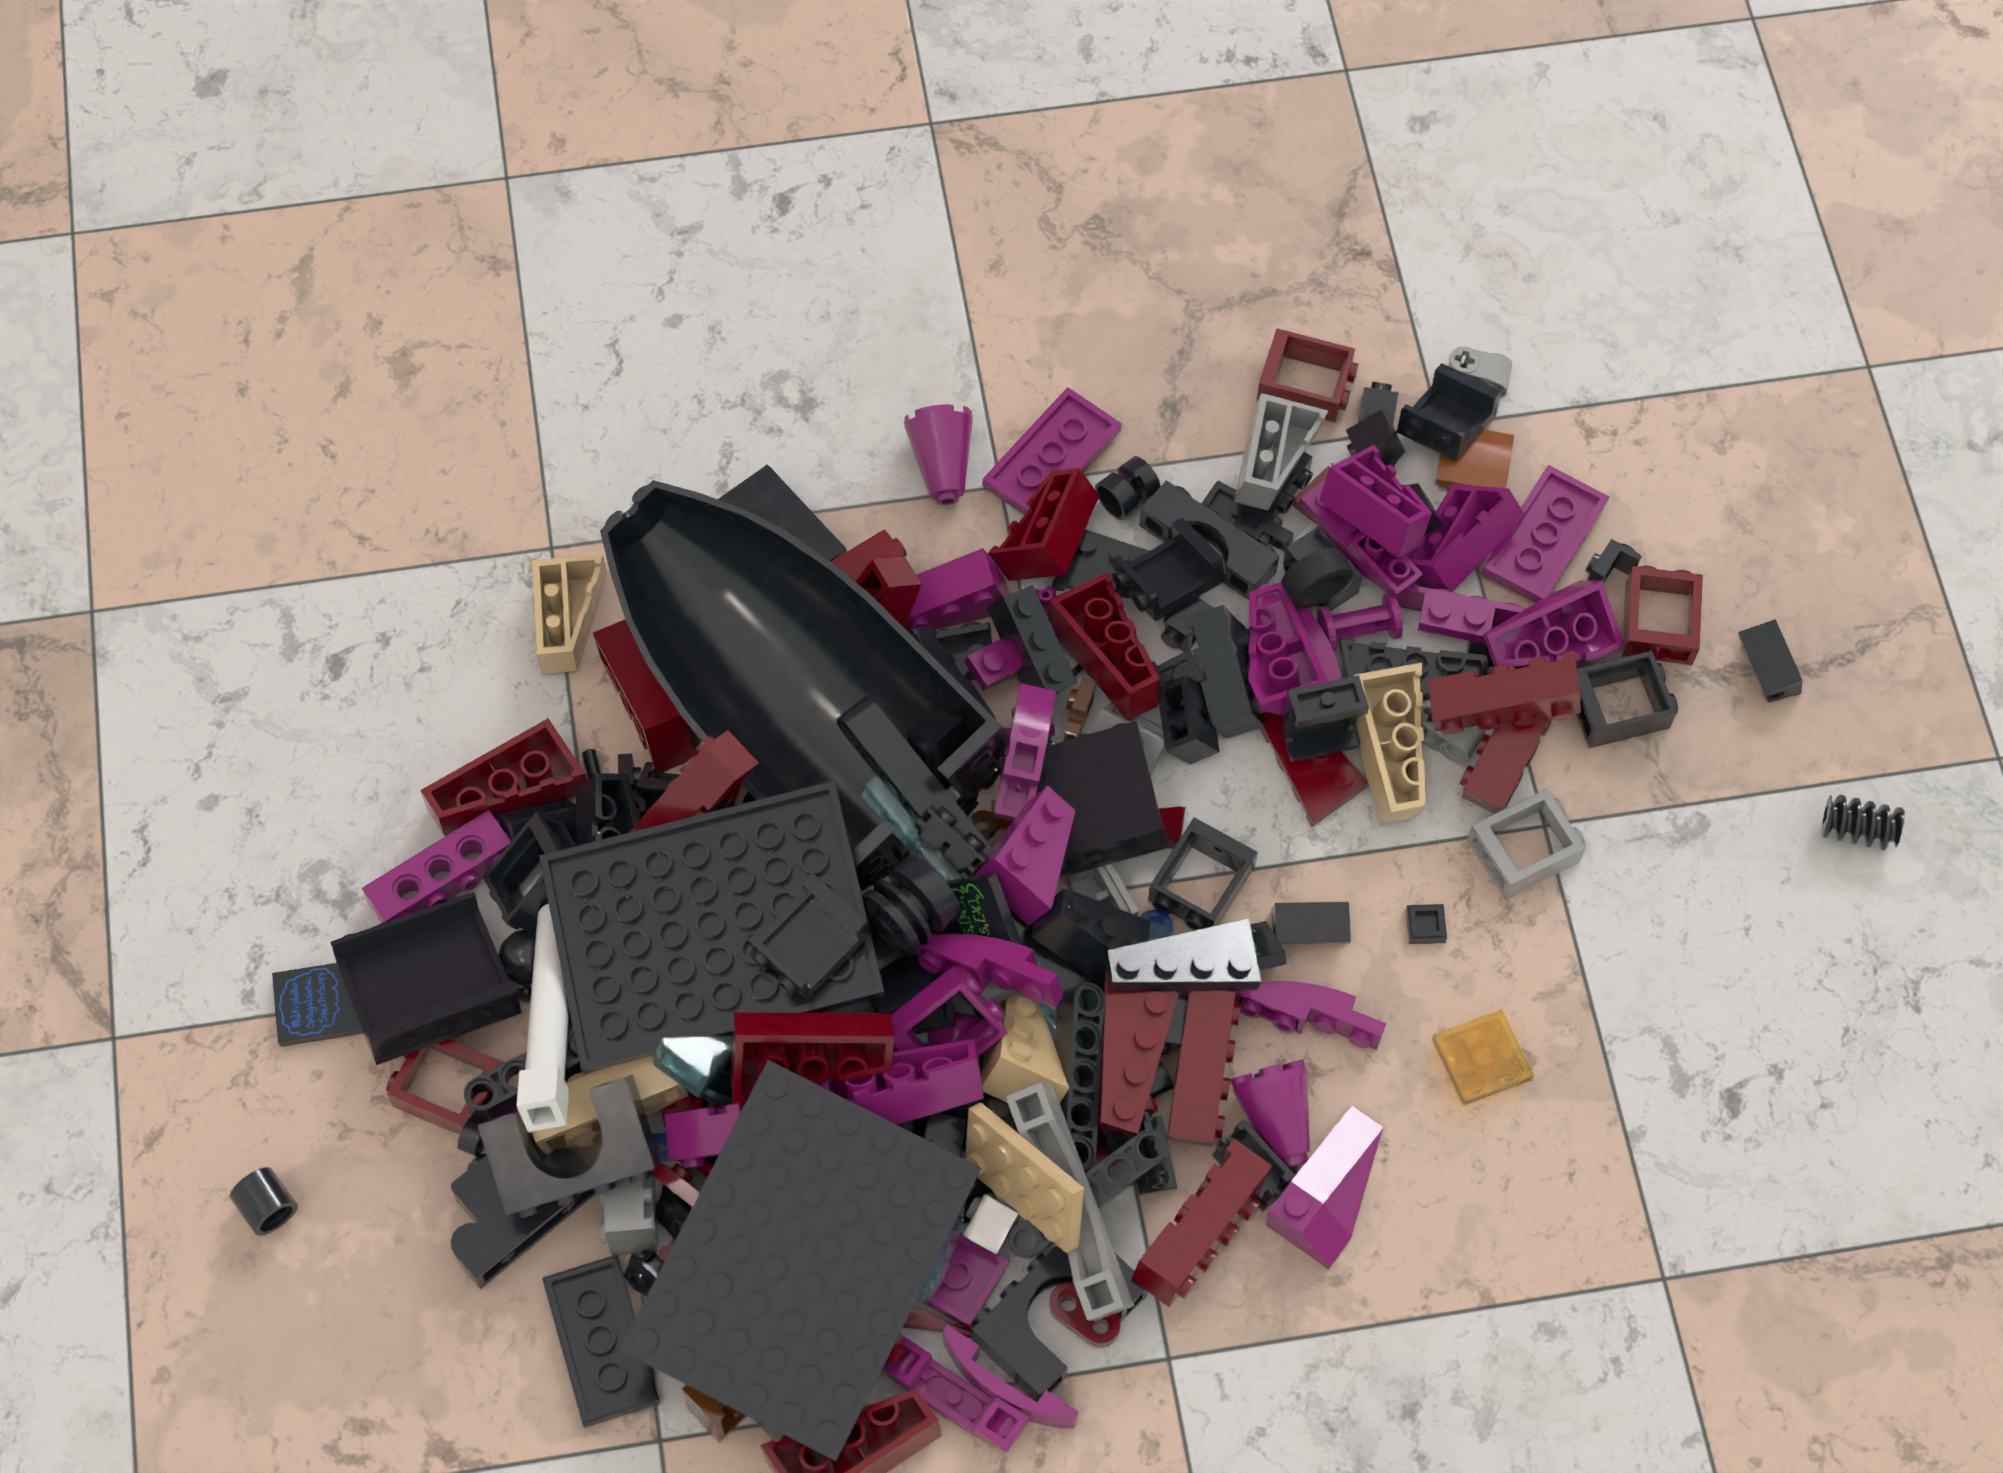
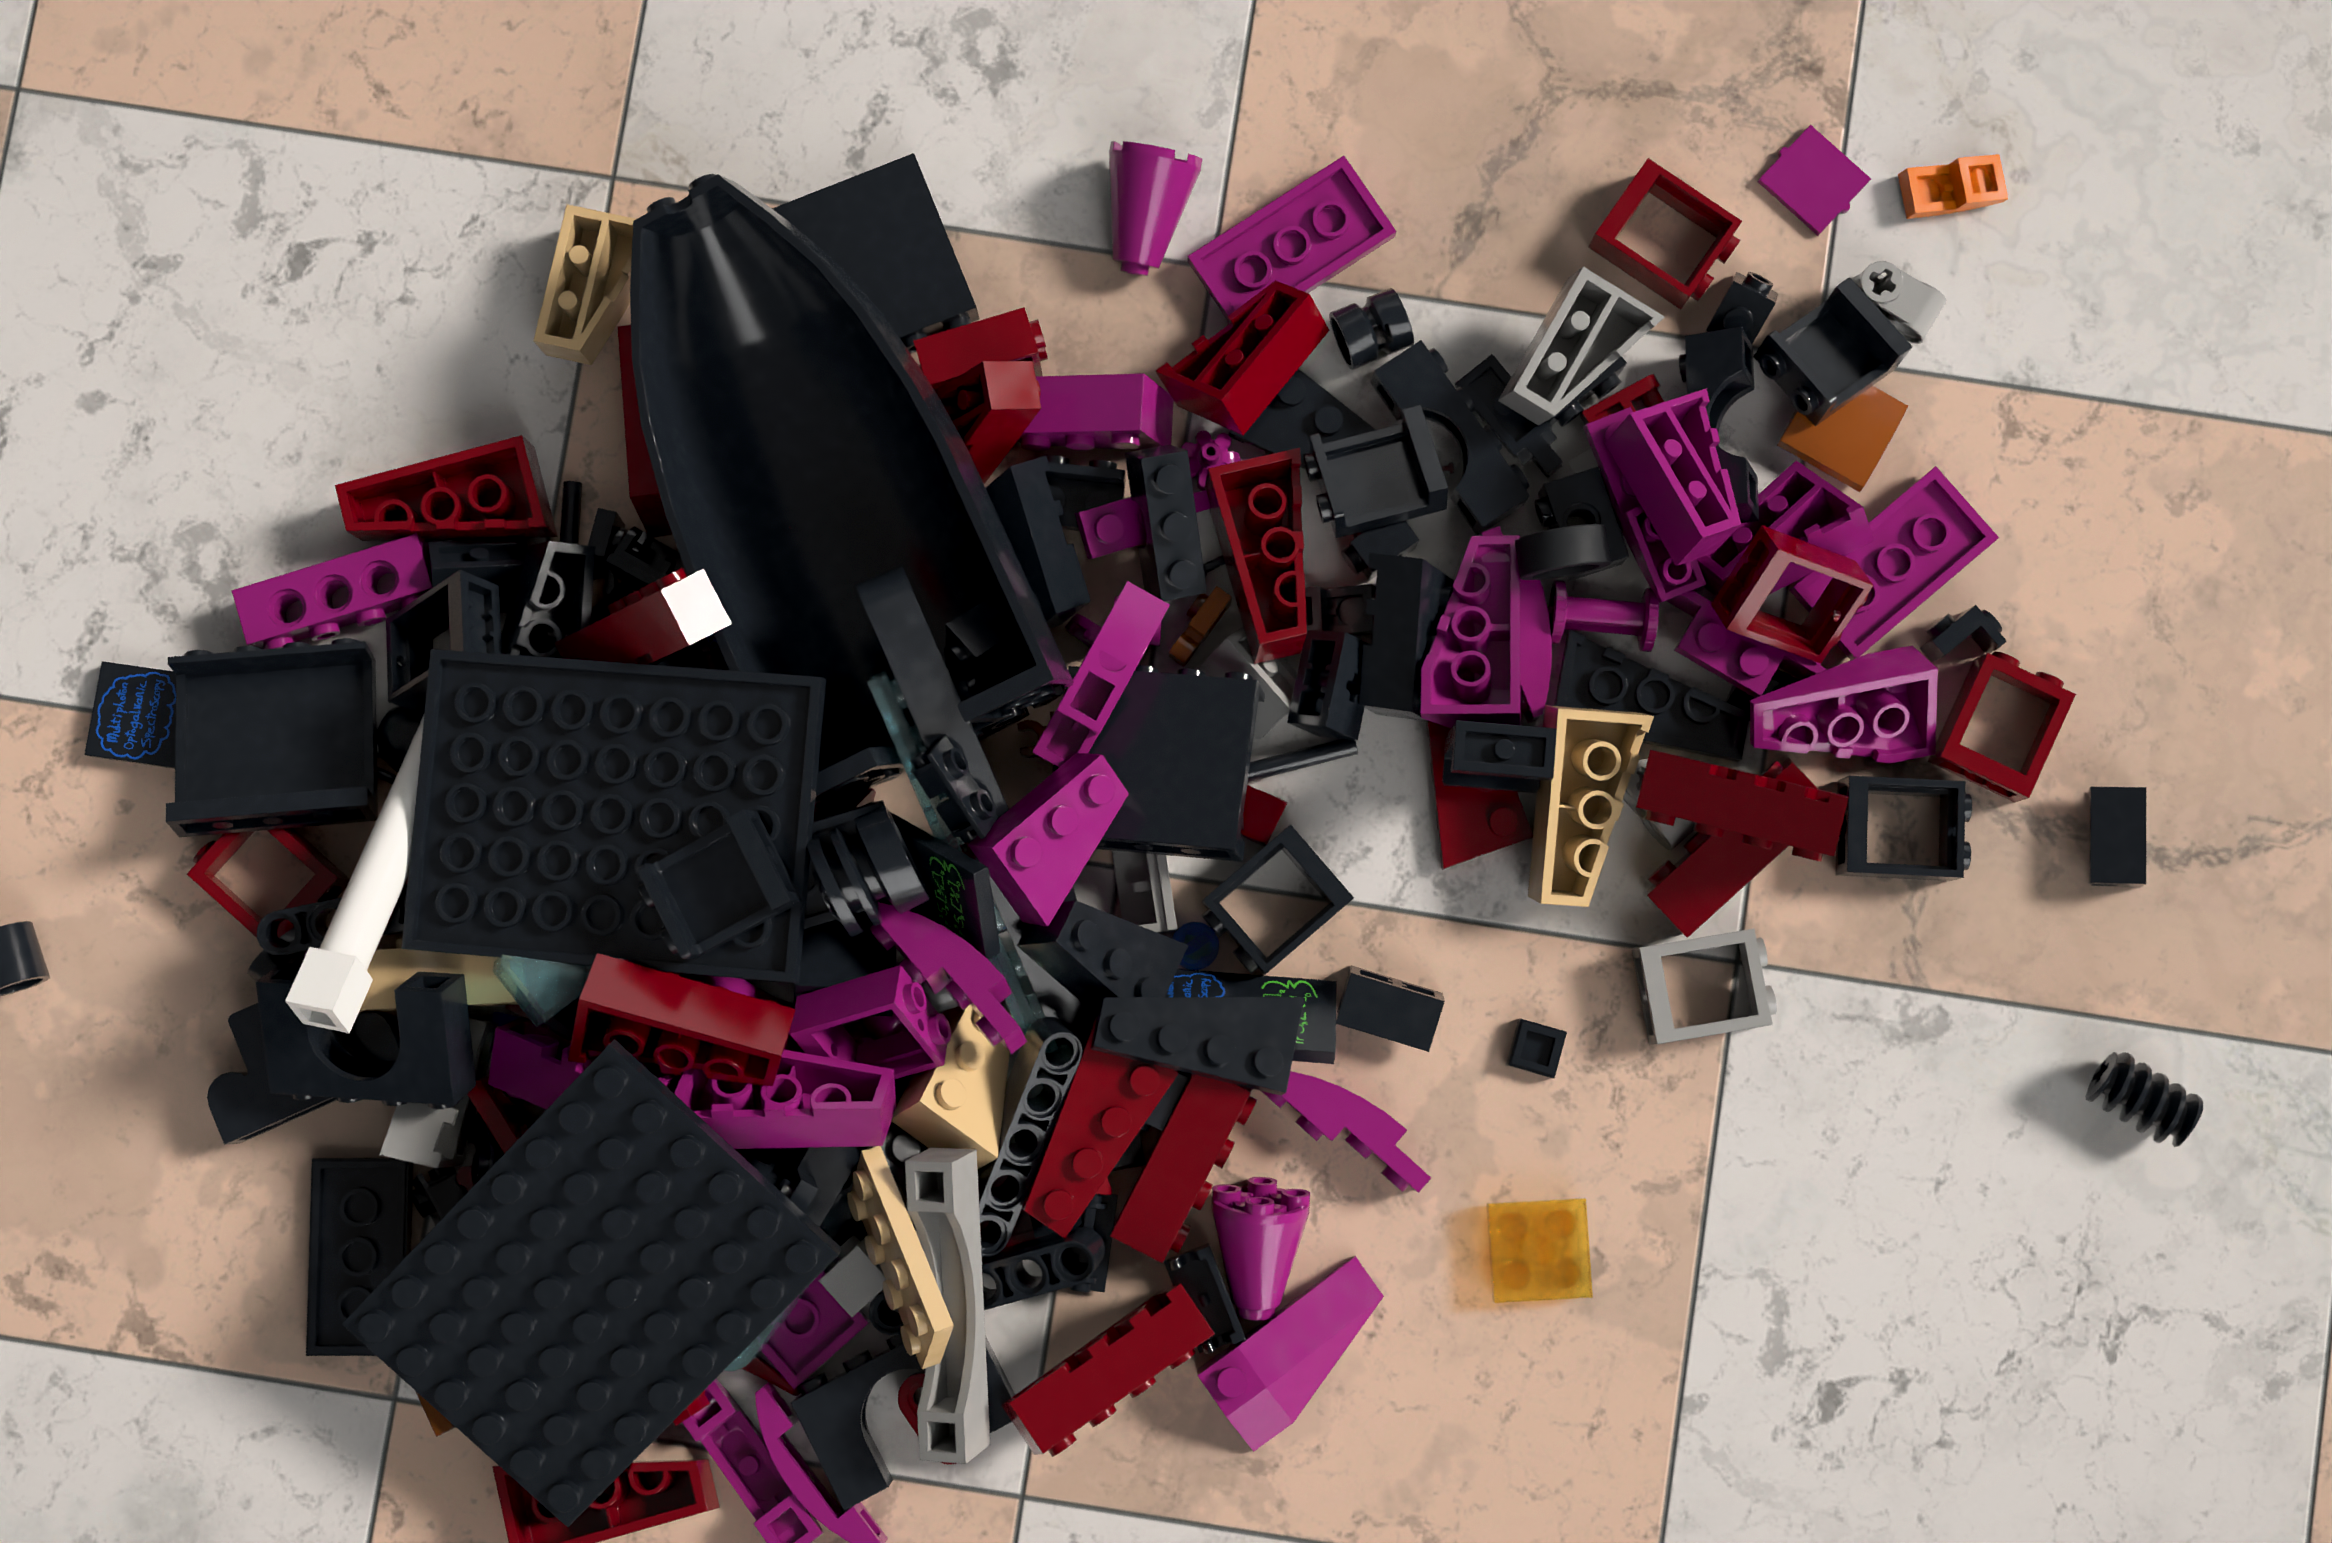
camera: 20 degrees right, 20 degrees up
none -> black bar [1248,739,1358,782]
none -> dark red window [1711,525,1874,663]
none -> magenta piece [1757,125,1871,236]
none -> orange slope [1898,154,2008,219]

